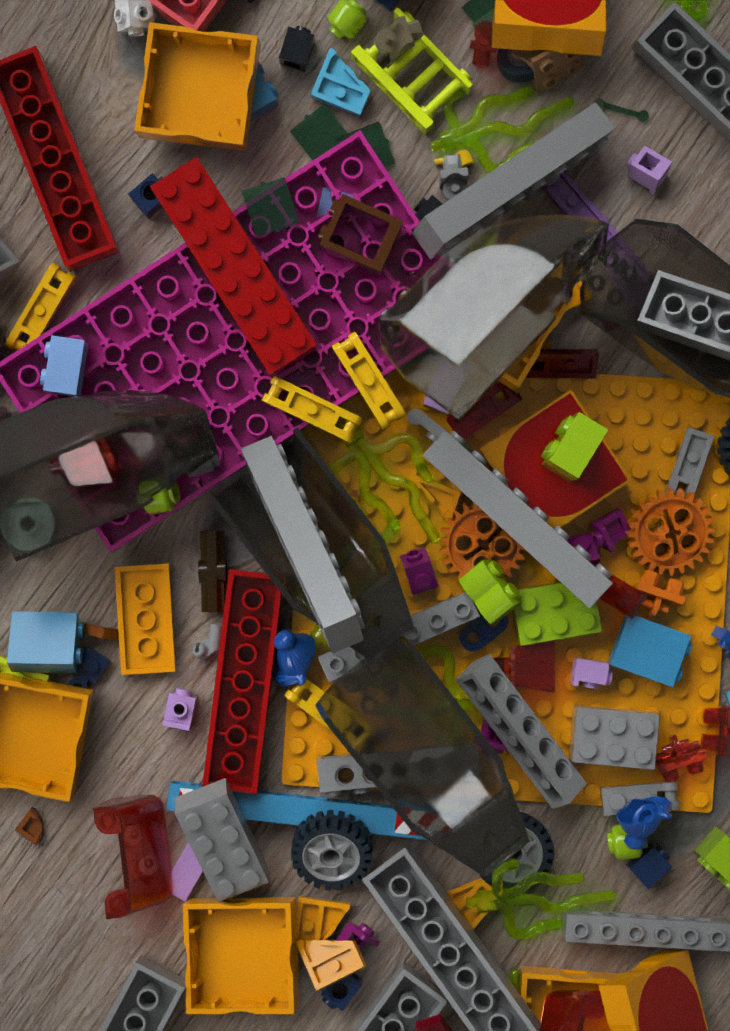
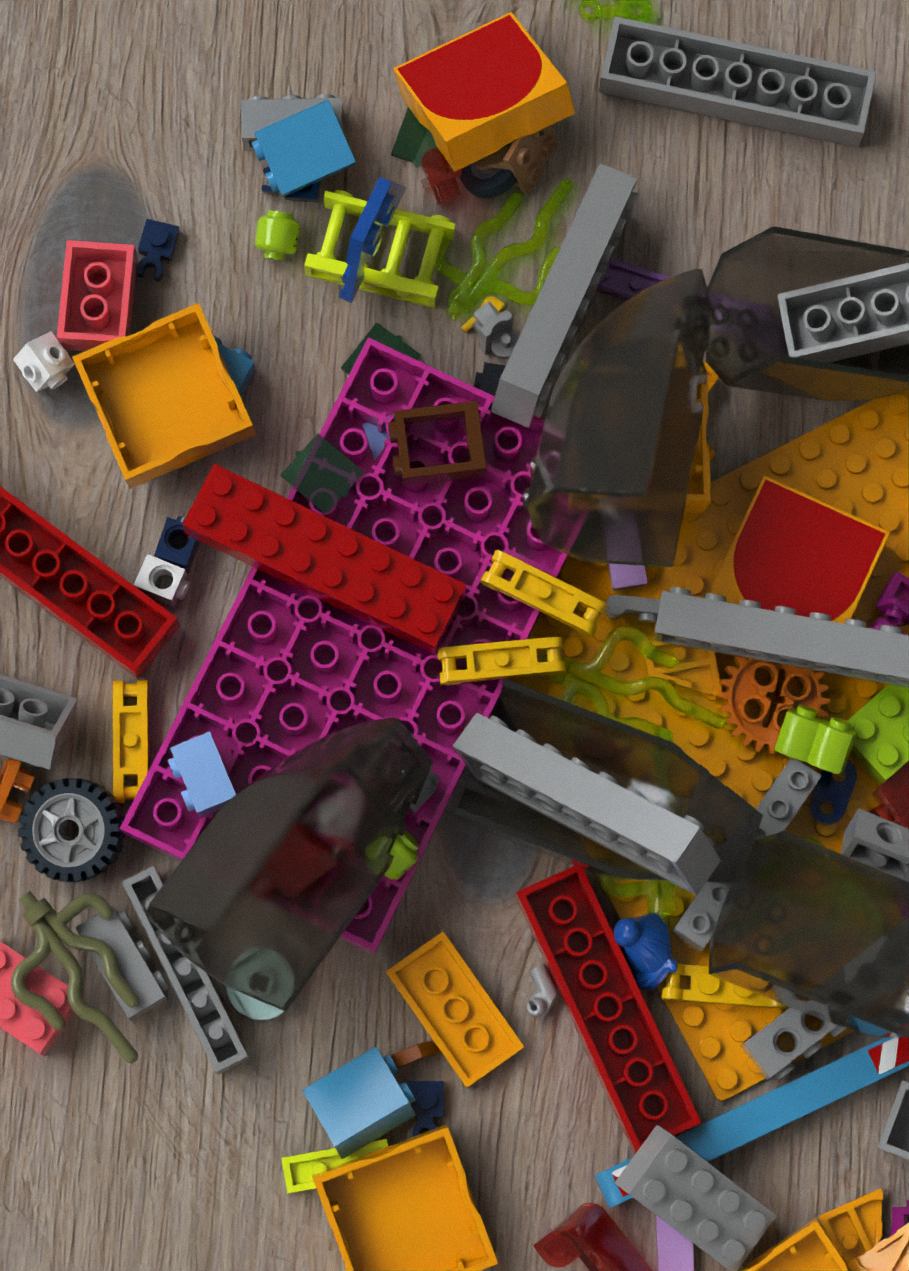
camera: 35 degrees left, 10 degrees down
lavender brick [162,688,198,731] -> none
dark brown piece [198,530,227,612] -> none
black brick [279,26,315,72] -> none
clear green piece [290,103,350,160] -> none
wheel [291,810,373,891] -> none
medium azure wing [311,48,370,117] -> none
dark tan hips [374,16,423,61] -> none
magenta bracket [400,548,438,595] -> none
dark red plate [445,382,523,439] -> none
dark red plate [526,349,599,378] -> none
lime brick [540,412,608,482] -> none
clear green hinge [594,98,649,122] -> none
lavender brick [626,146,672,195] -> none
none -> white brick [134,554,190,607]
none -> blue wing [339,177,406,303]

